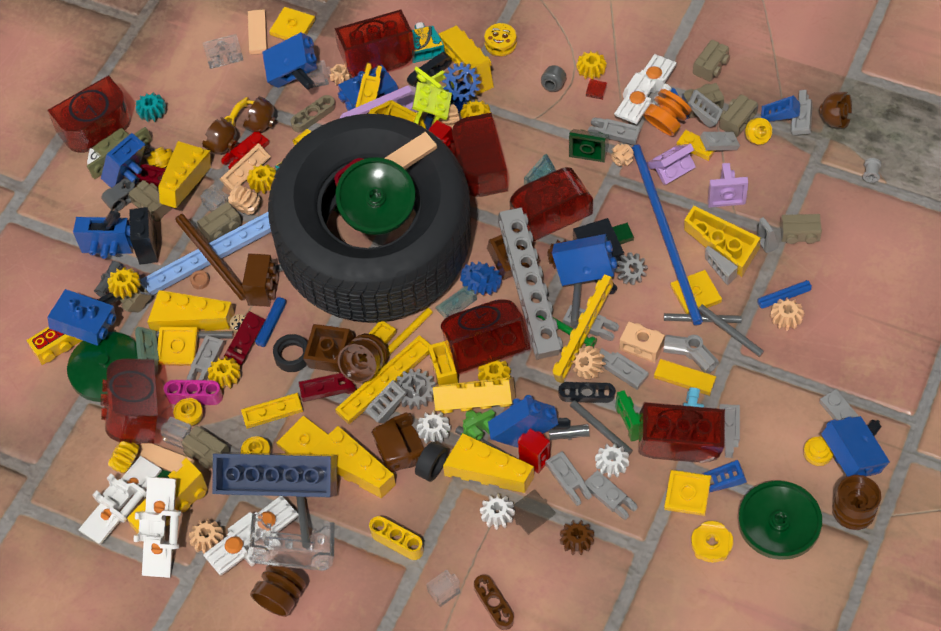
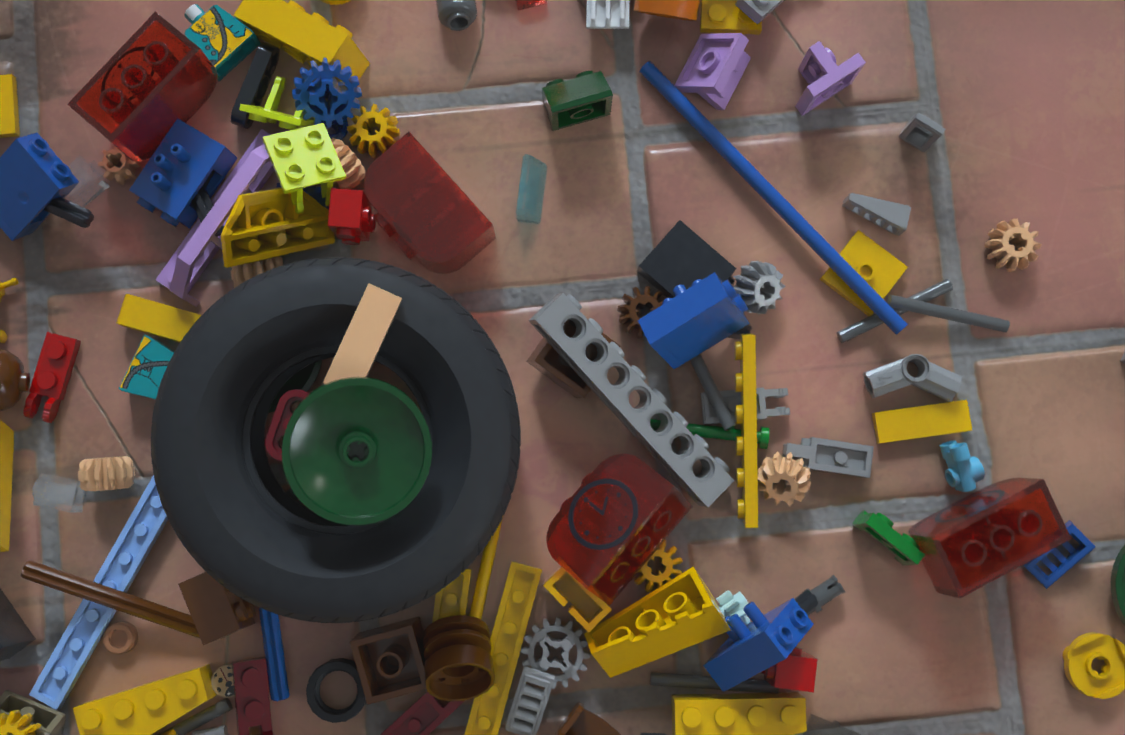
camera: 35 degrees left, 25 degrees up
dark tan brick [197,202,242,242] -> none
light nougat tile [220,143,271,191] -> none
reddish brown cylinder [243,96,276,132] -> none
yellow gear [247,163,276,194] -> none
dark tan beam [291,95,335,132] -> none
yellow hinge [355,63,382,113] -> none
white gear [417,410,451,444] -> none
clear light blue slope [435,286,477,321] -> none
blue gear [460,261,502,295] -> none
bright green hips [461,409,495,441] -> none
clear red brick [509,167,593,242] -> none
light grey hinge [545,452,592,506] -> none
black beam [558,382,616,403] -> none
dark grey bar [570,400,633,455] -> none
light grey hinge [584,470,638,520] -> none
light grey hinge [588,118,641,145] -> none
white gear [595,443,629,478] -> none
light nougat gear [611,144,634,166] -> none
dark green tile [613,222,634,244] -> none
light nougat brick [619,322,665,363] -> none
yellow plate [664,470,711,516] -> none
yellow wedge [684,205,761,277] -> none
light grey hinge [719,404,740,458] -> none
blue axle [757,280,812,309] -> none
dark tan brick [780,214,822,244] -> none

